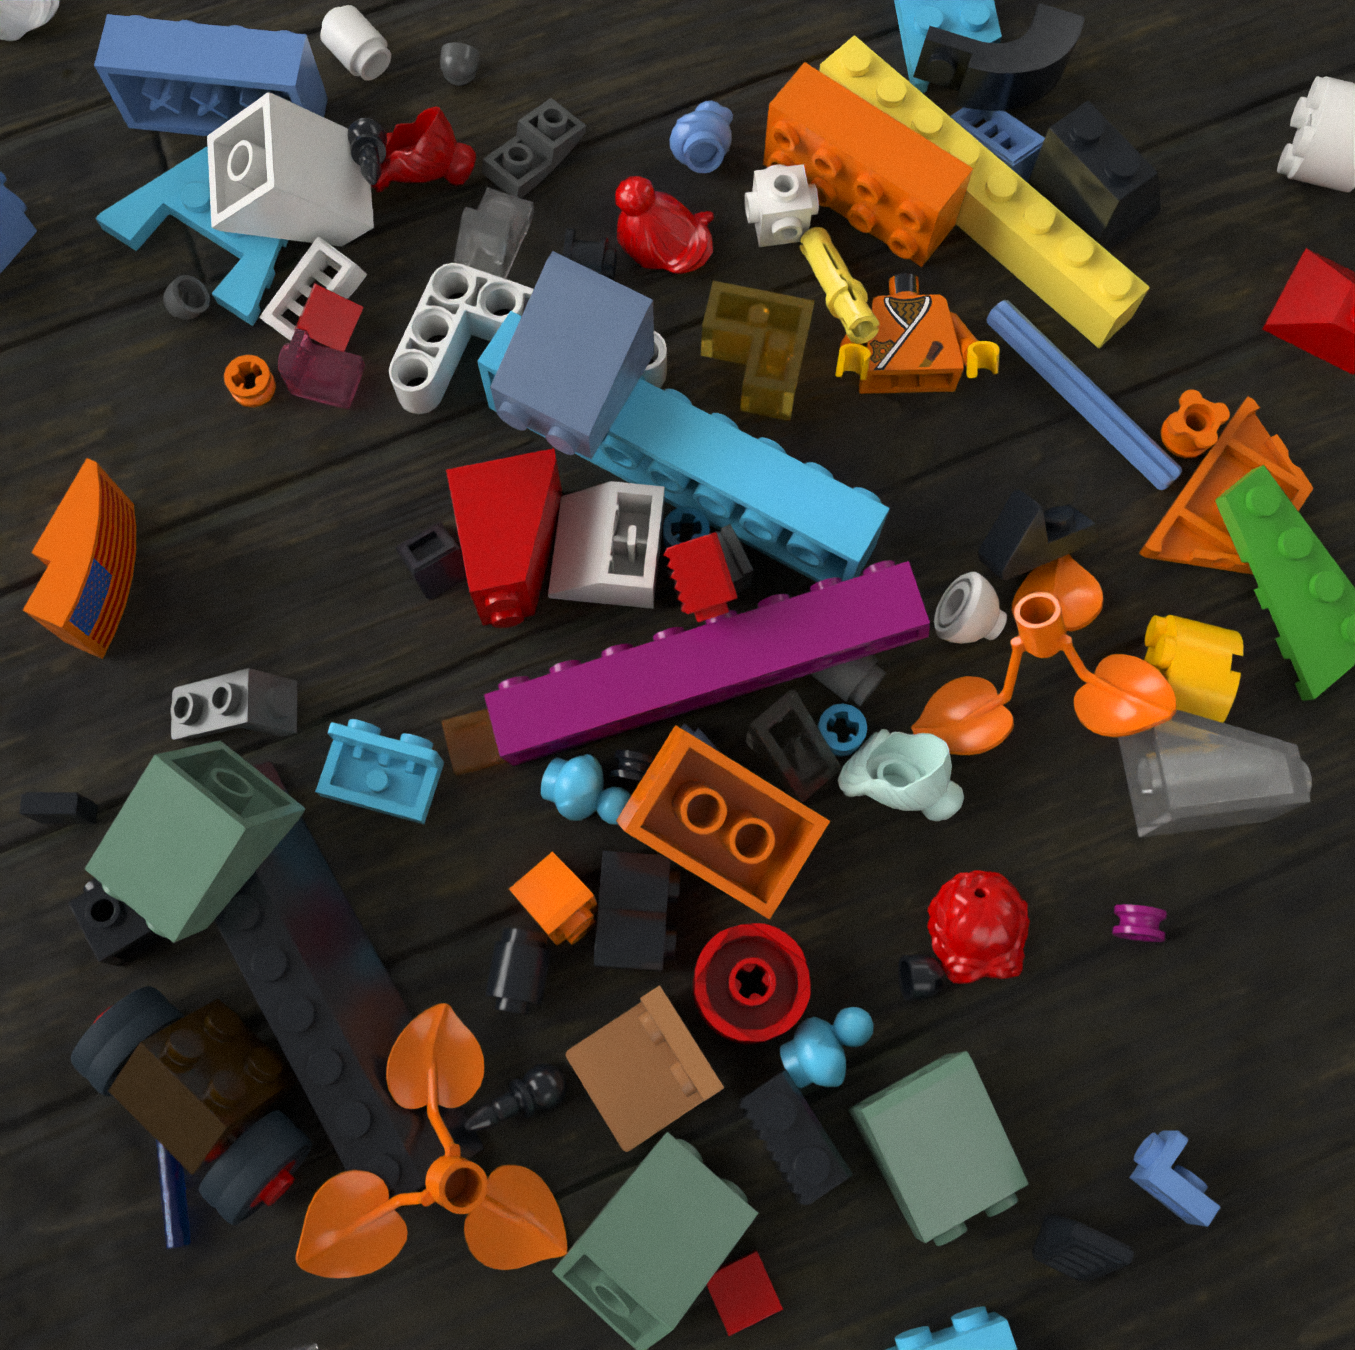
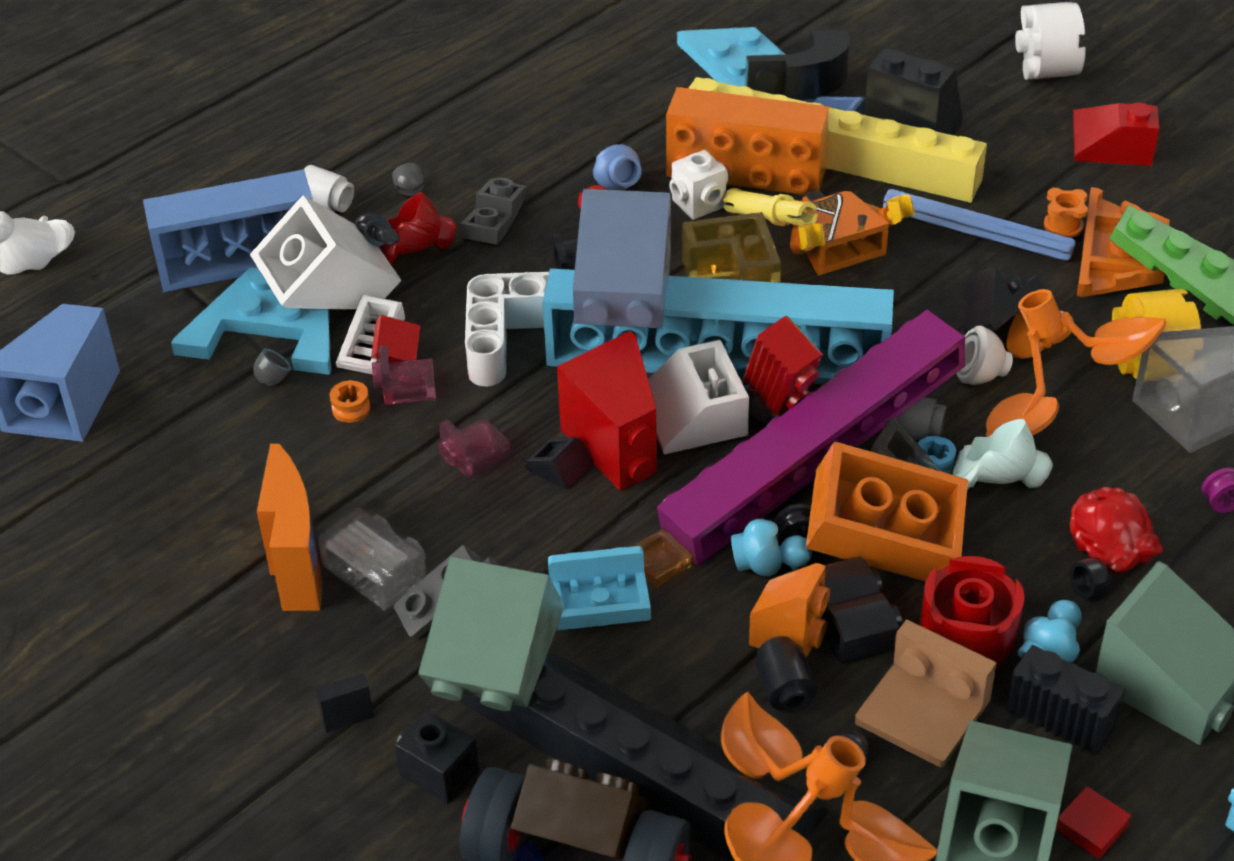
camera: 20 degrees left, 30 degrees down
clear slope [454,187,535,279] -> none
none -> clear brick [318,507,427,611]
none -> clear pink bracket [438,418,511,478]

